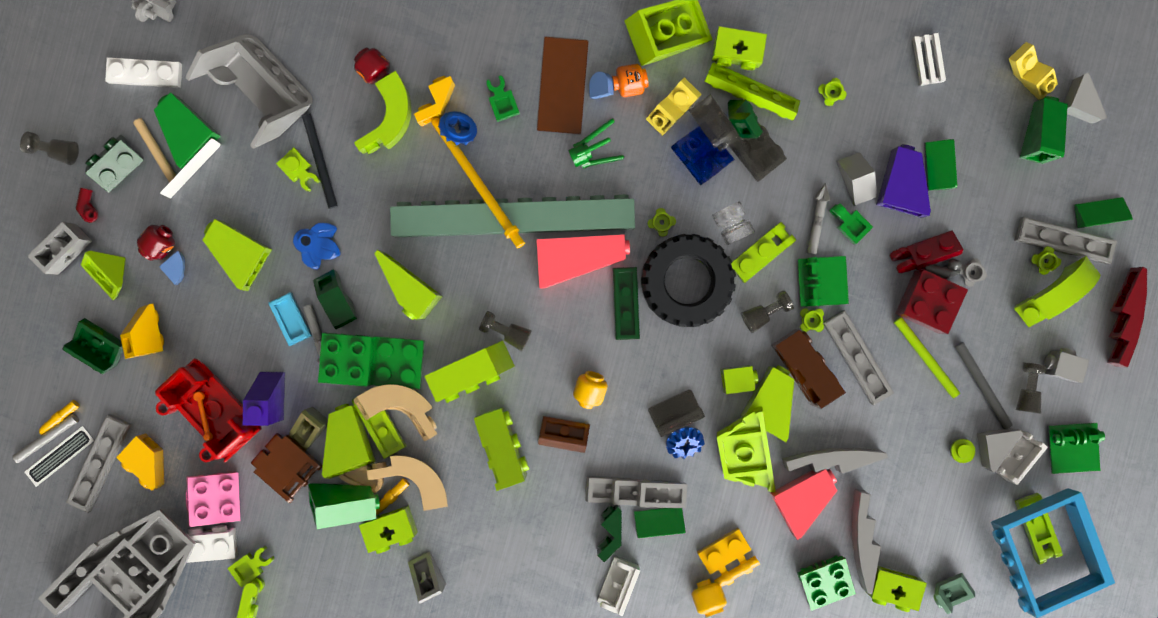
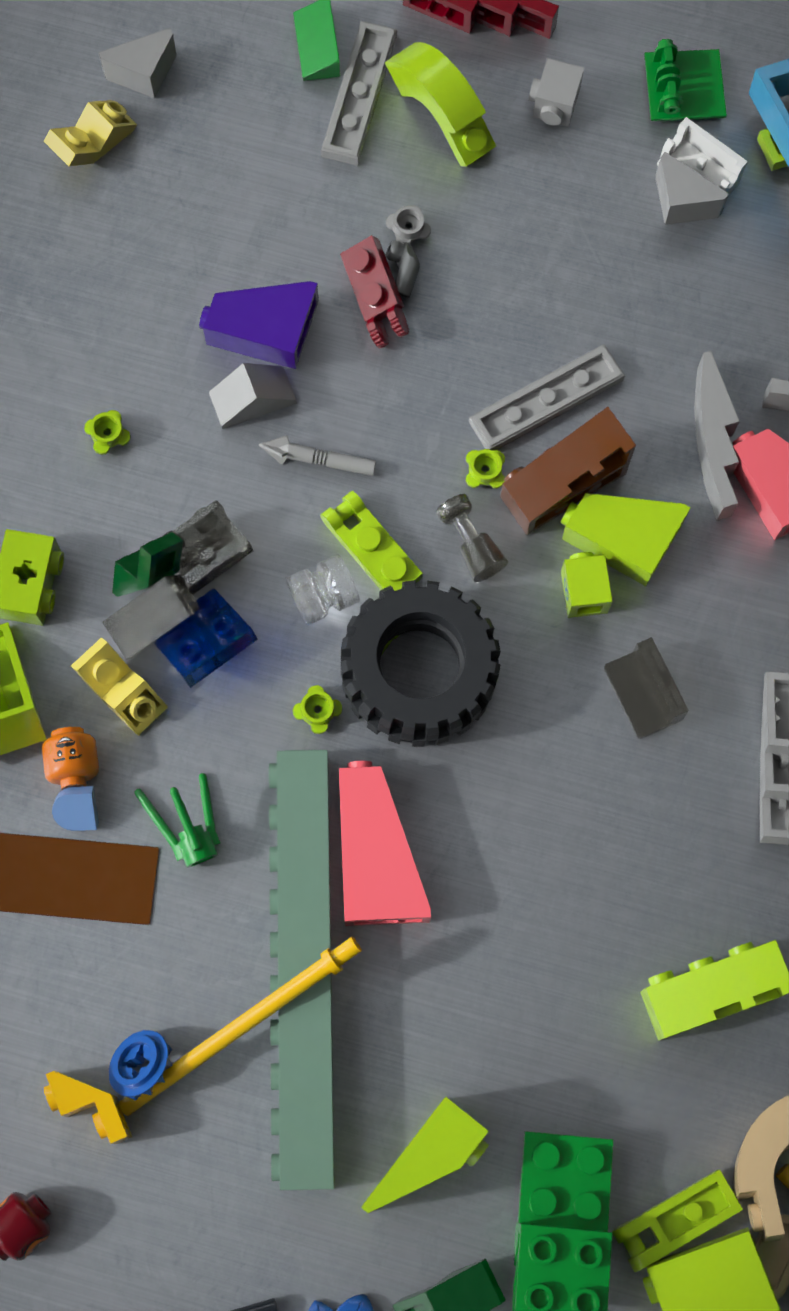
camera: 90 degrees left, 15 degrees down
tan arch [353,385,437,441] -> none
lime arch [354,71,412,154] -> none
lime wedge [424,340,515,403] -> none
clear smoke piece [479,311,532,352] -> none
green plate [487,75,520,122] -> none
reddish brown slope [538,416,590,453] -> none
yellow head [573,371,608,409] -> none
dark green tile [613,267,640,340] -> none
blue gear [666,427,705,459] -> none
lime plate [704,62,801,120] -> none
lime wing [717,407,776,492] -> none
green hinge [798,256,849,307] -> none
green plate [829,203,873,244] -> none
lime bar [894,317,960,398] -> none
dark red brick [895,269,968,334] -> none
white tile [912,33,946,86] -> none
green slope [925,139,957,191] -> none
lime plate [950,439,975,463] -> none
dark grey bar [955,342,1013,429] -> none
clear smoke piece [1016,362,1046,414] -> none
green slope [1019,96,1068,164] -> none
lime plate [1031,246,1061,275] -> none

